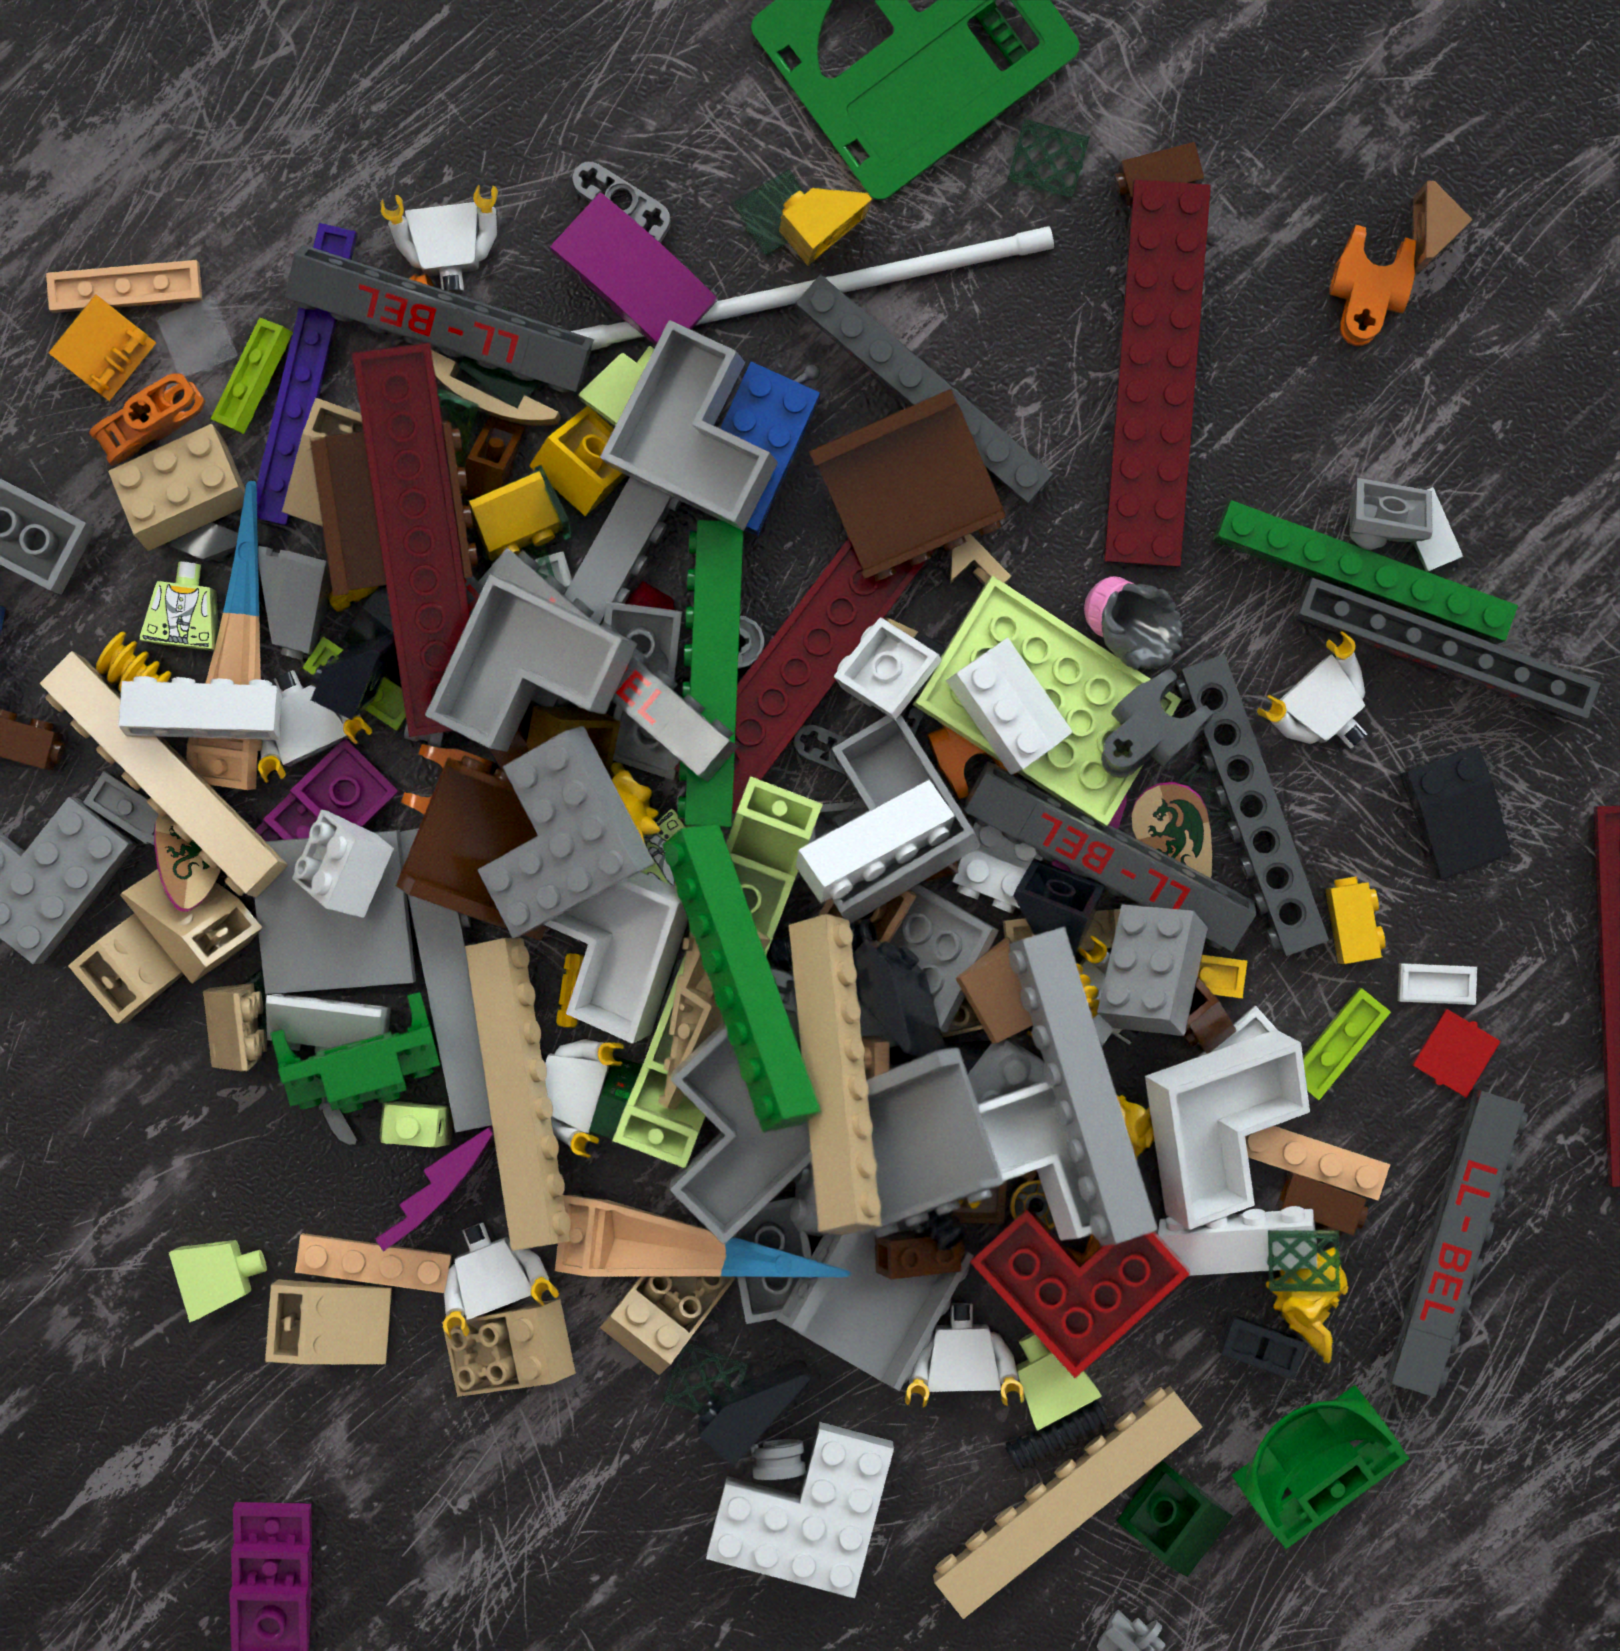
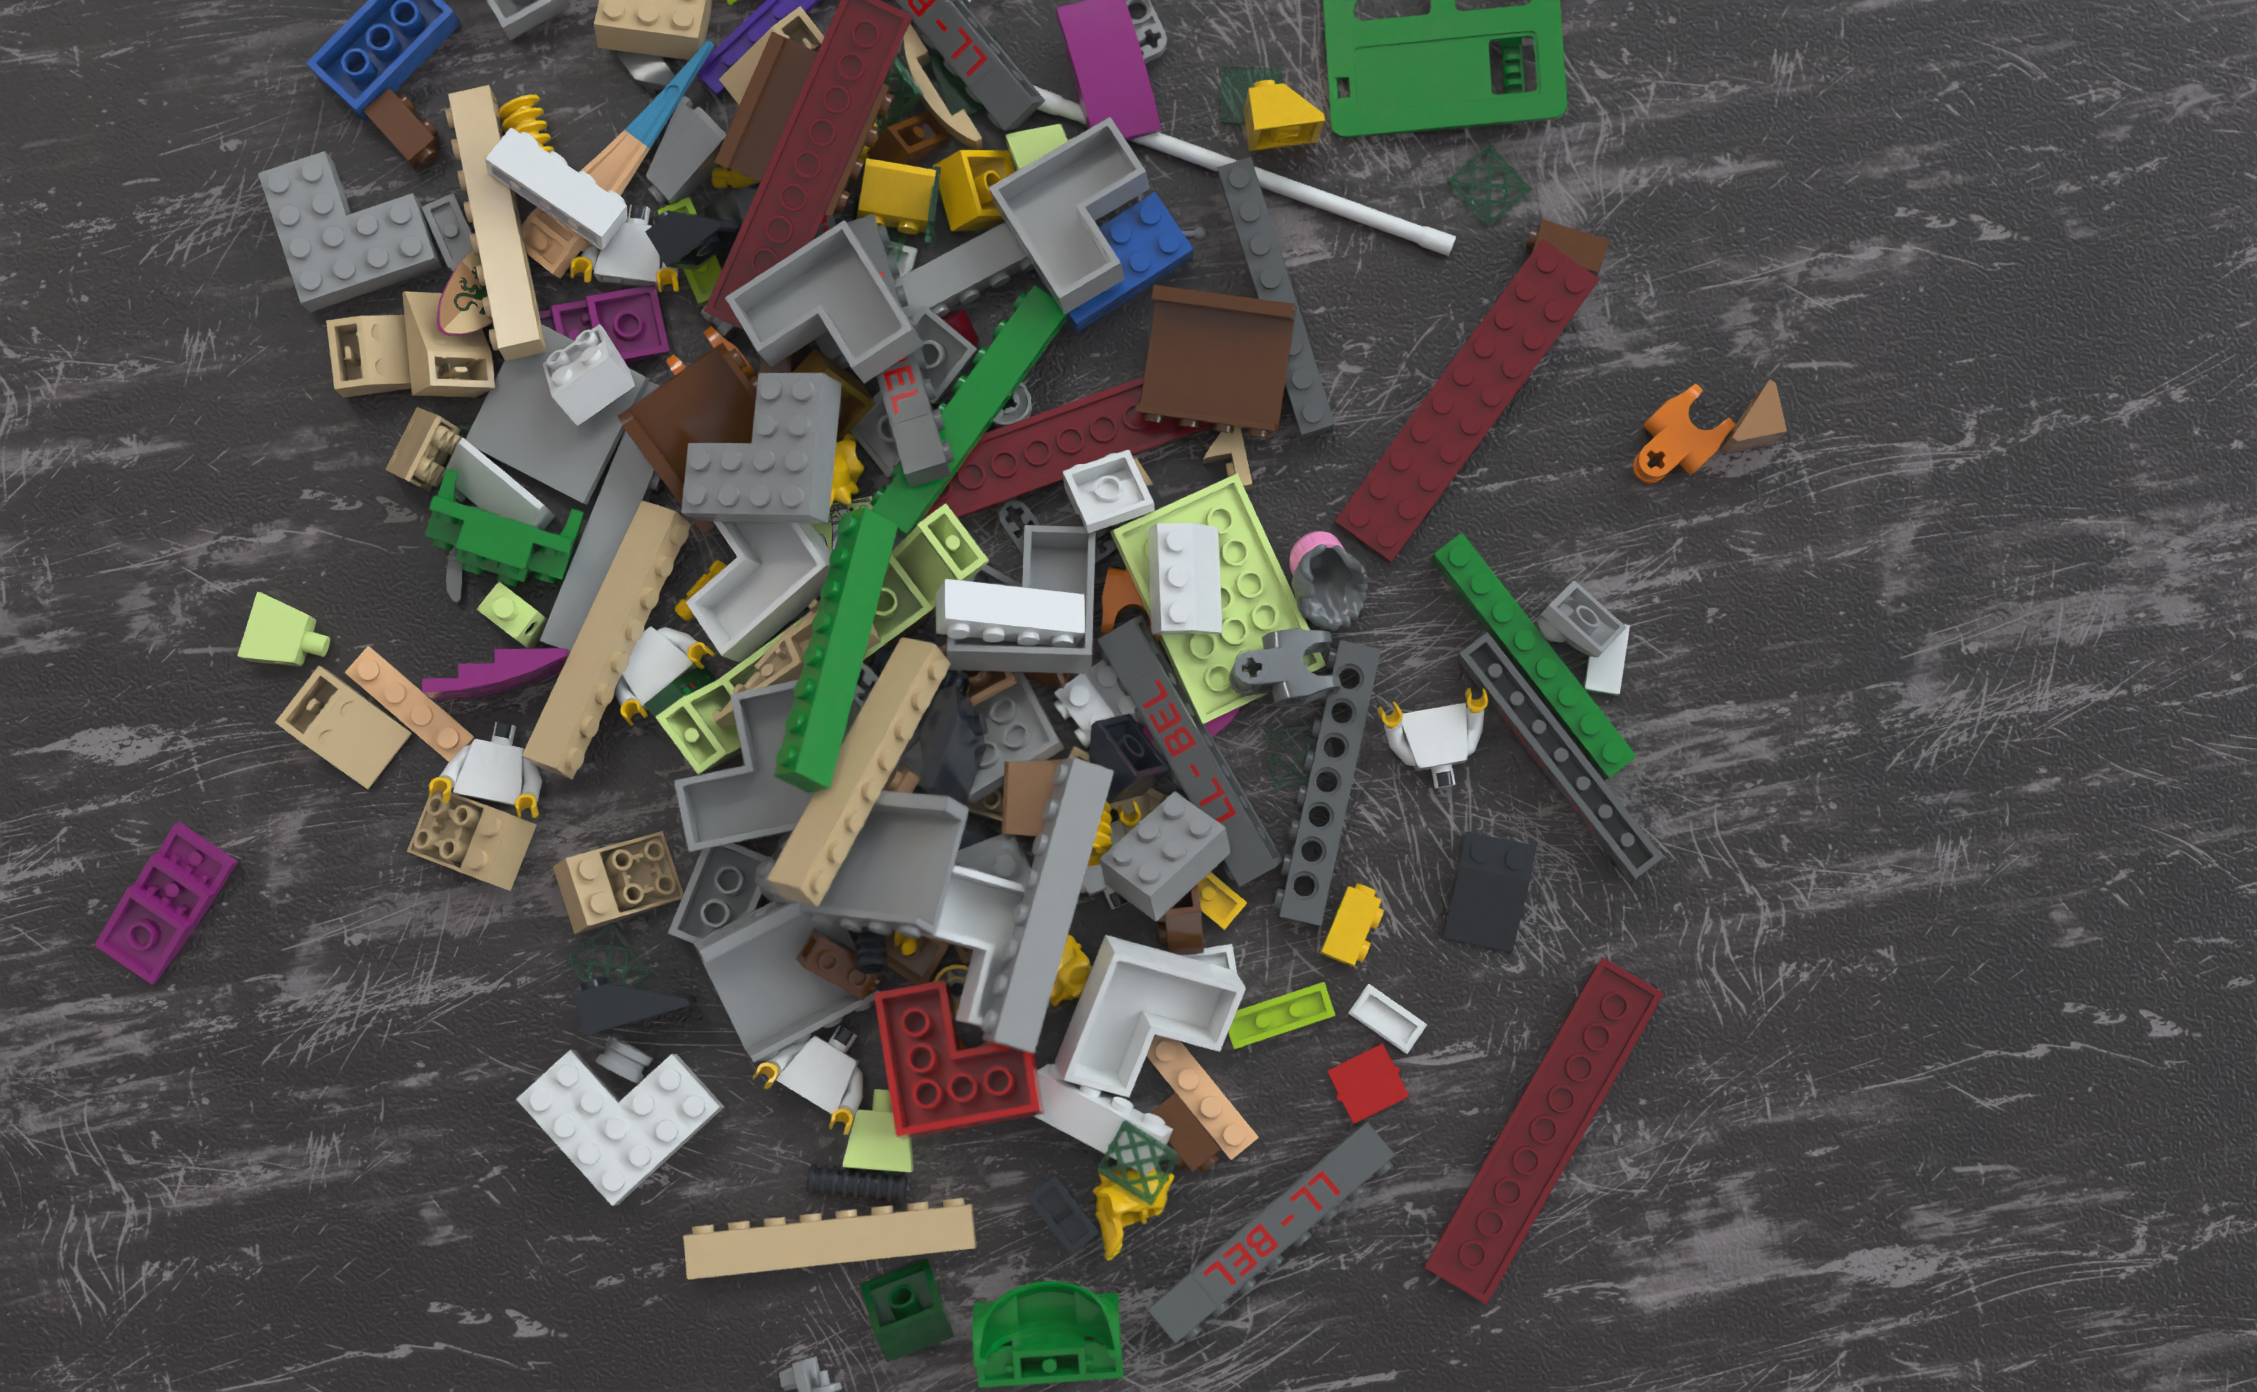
camera: 25 degrees right, 5 degrees down
torso [140,562,218,651] -> none
light nougat plate [555,1195,852,1277] -> none
shield [1131,782,1212,878] -> none

